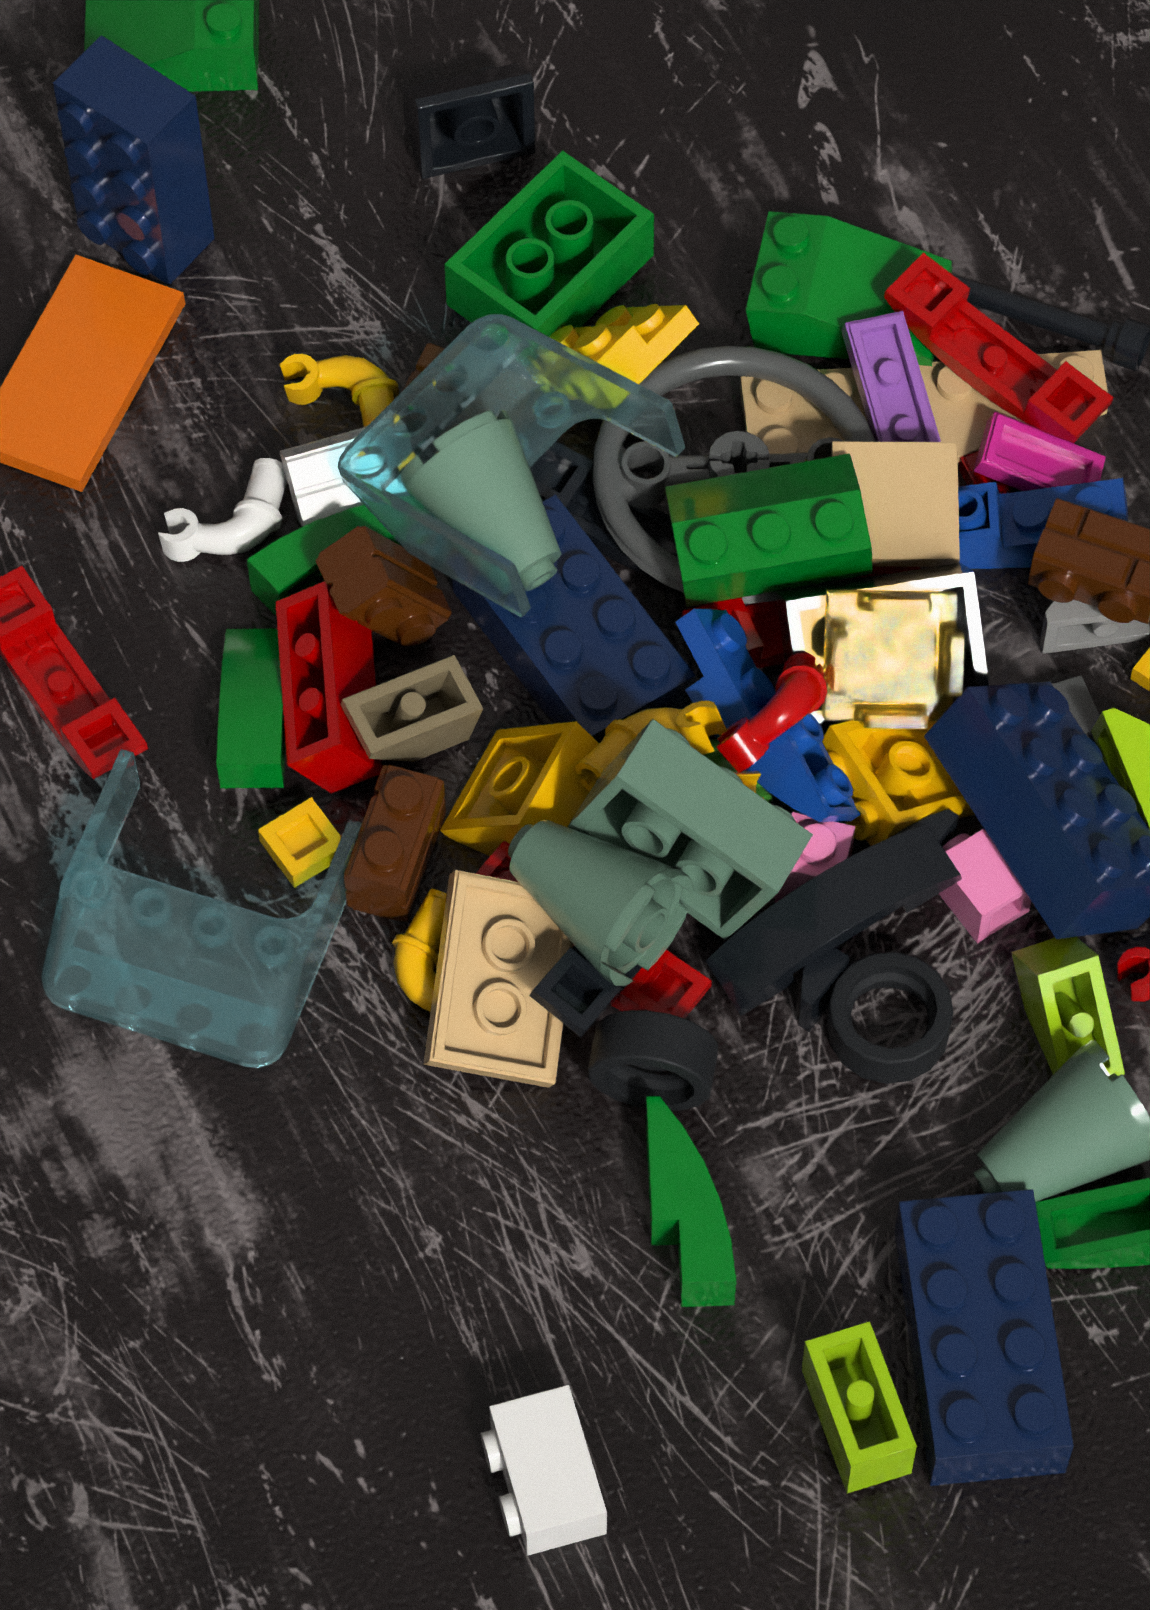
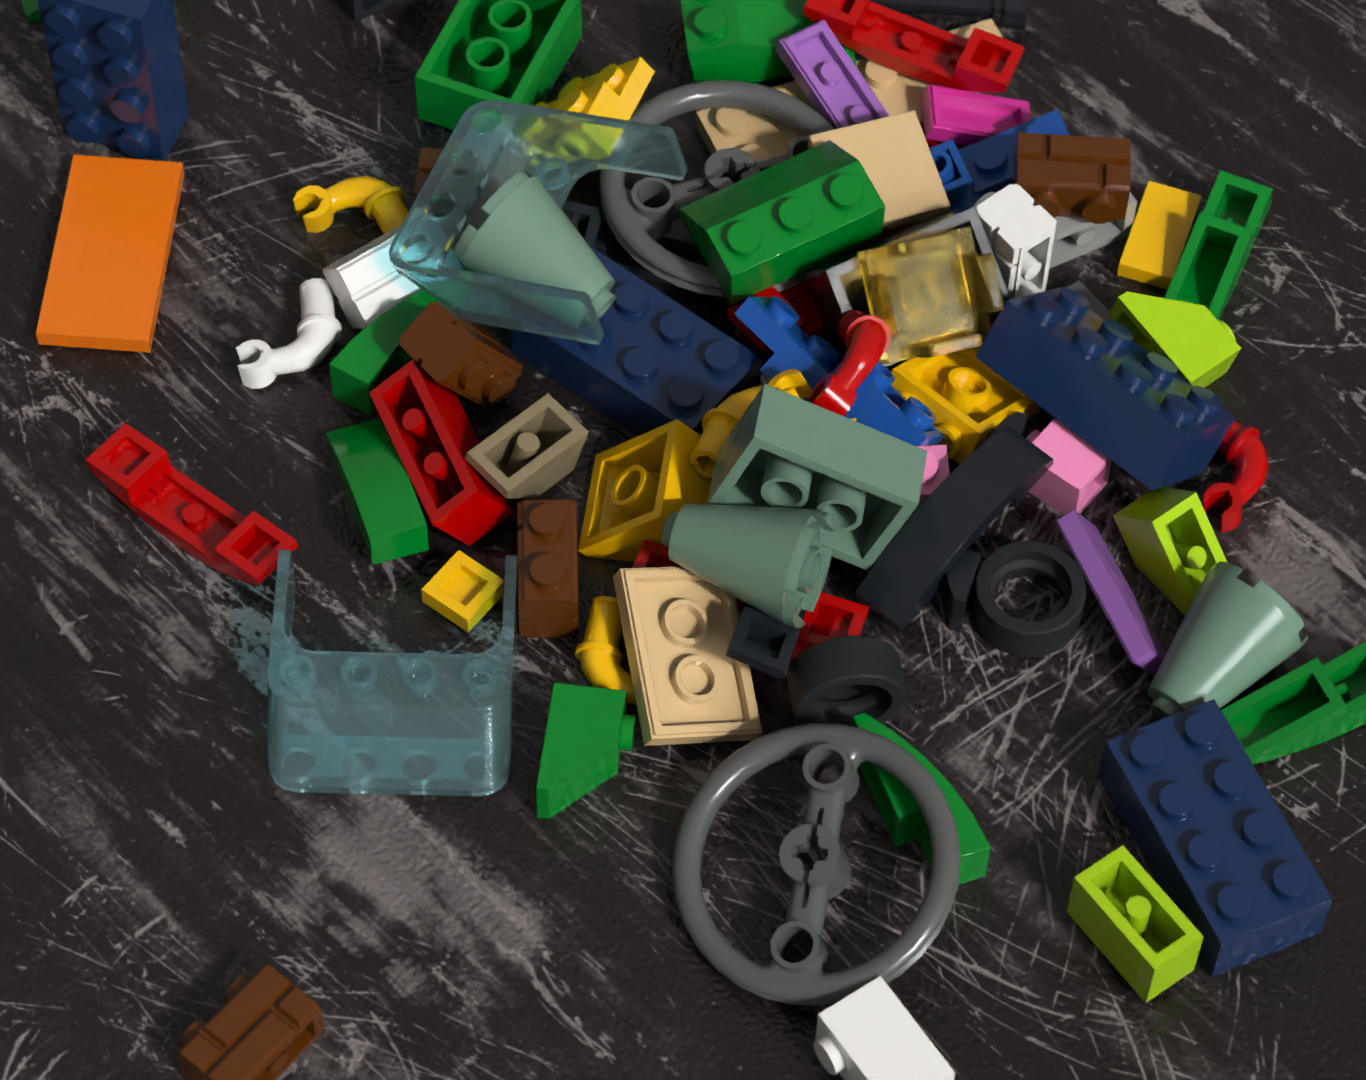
camera: 20 degrees left, 5 degrees down
none -> green slope [536,682,636,819]
none -> dark grey piece [672,723,961,1005]
none -> white brick [974,183,1057,299]
none -> medium lavender tile [1057,509,1166,676]

